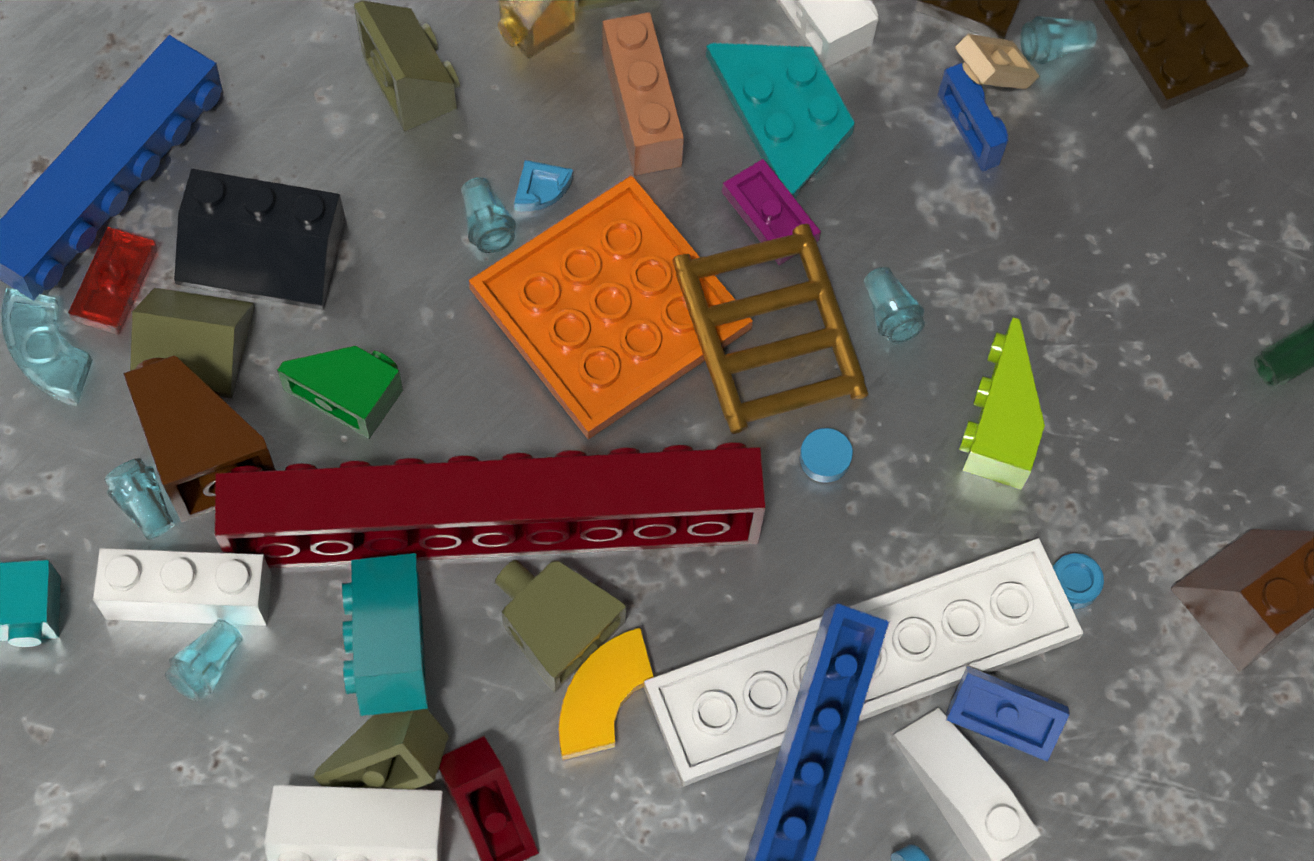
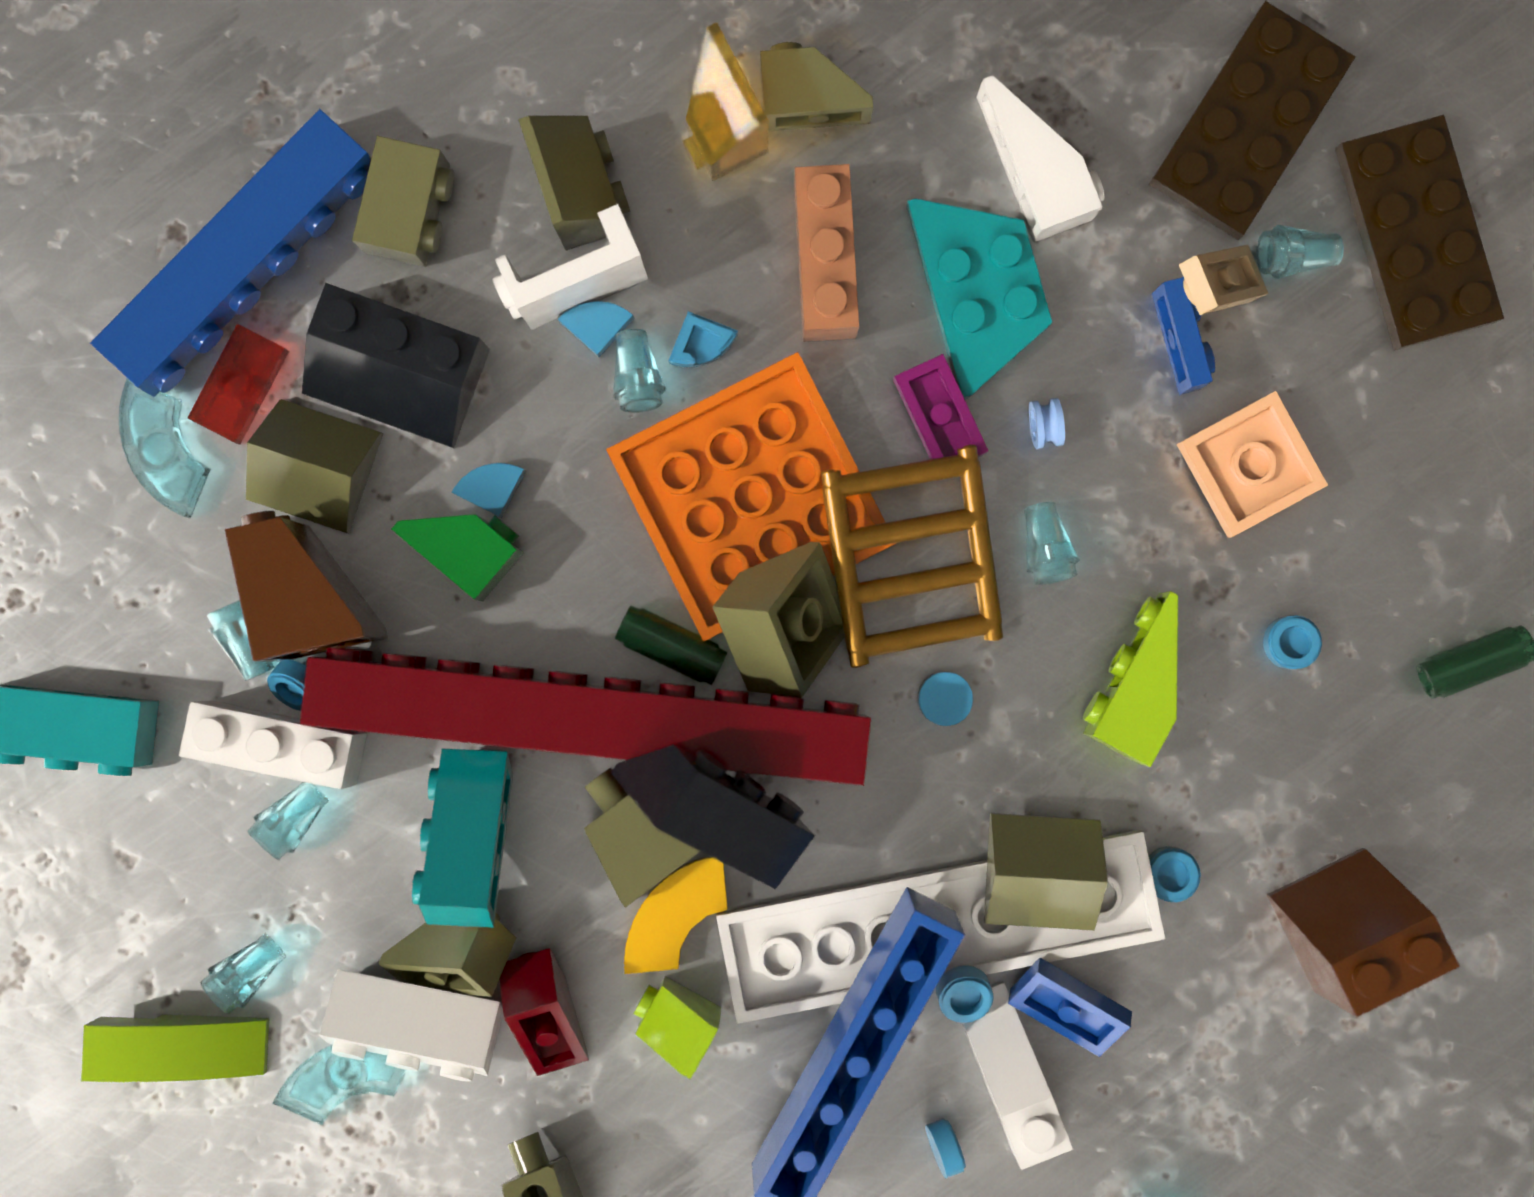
camera: 15 degrees right, 20 degrees up
none -> clear light blue cone [200,933,286,1014]
none -> dark azure tile [267,659,307,711]
none -> olive brick [352,136,454,267]
none -> dark azure tile [452,463,526,518]
none -> white panel [492,204,648,330]
none -> dark azure tile [558,301,634,357]
none -> black slope [611,744,815,889]
none -> clear green piece [615,605,728,686]
none -> lime slope [633,976,722,1080]
none -> olive slope [713,542,845,698]
none -> dark azure tile [936,965,993,1023]
none -> olive slope [984,813,1108,931]
none -> light blue bush [1029,398,1065,449]
none -> light nougat plate [1177,391,1328,538]
none -> dark azure tile [1263,615,1322,669]

